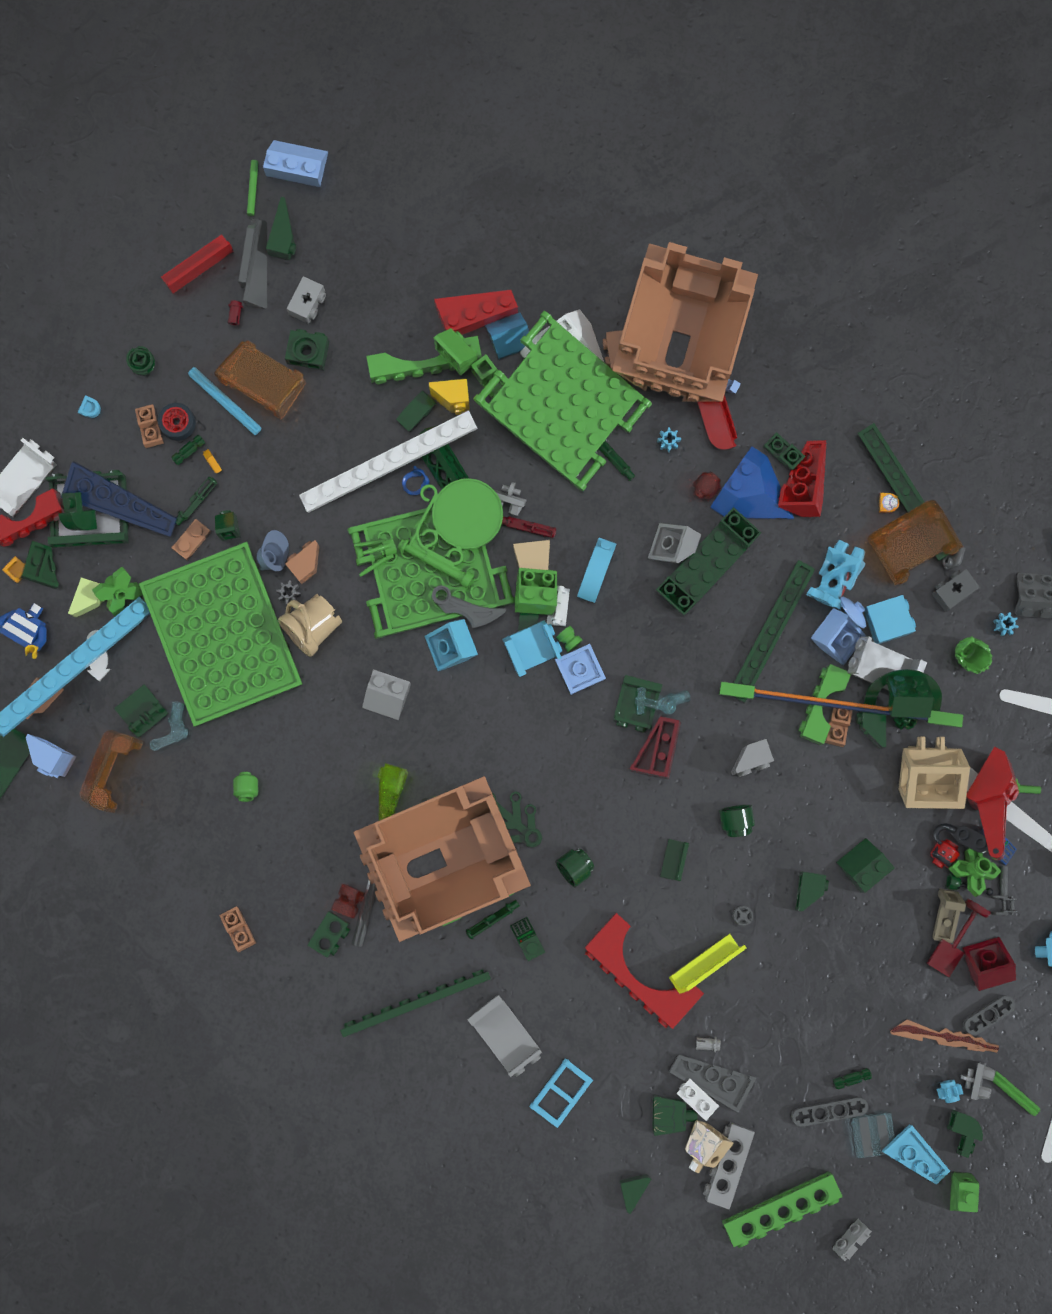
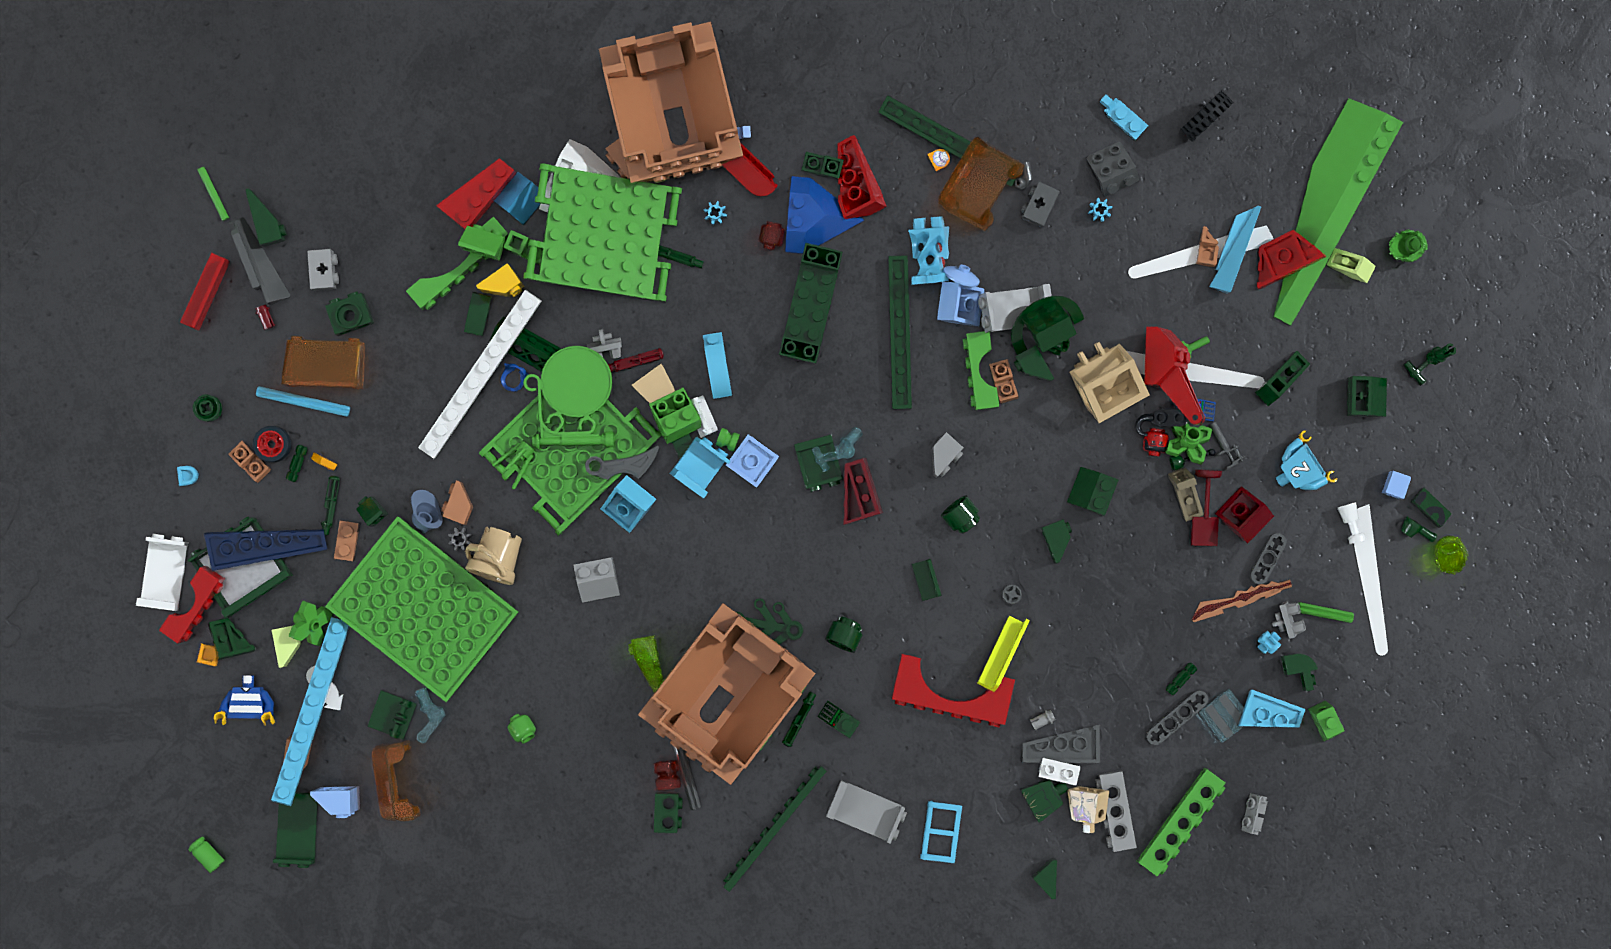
camera: 25 degrees left, 5 degrees up
dark green brick [58,492,97,531] -> none
nougat slope [219,906,256,952] -> none
light blue slope [263,140,328,187] -> none
light grey slope [648,523,701,563] -> none
piece [719,682,963,728] -> none
medium azure piece [863,595,916,644] -> none
bright green hair [955,636,993,674] -> none

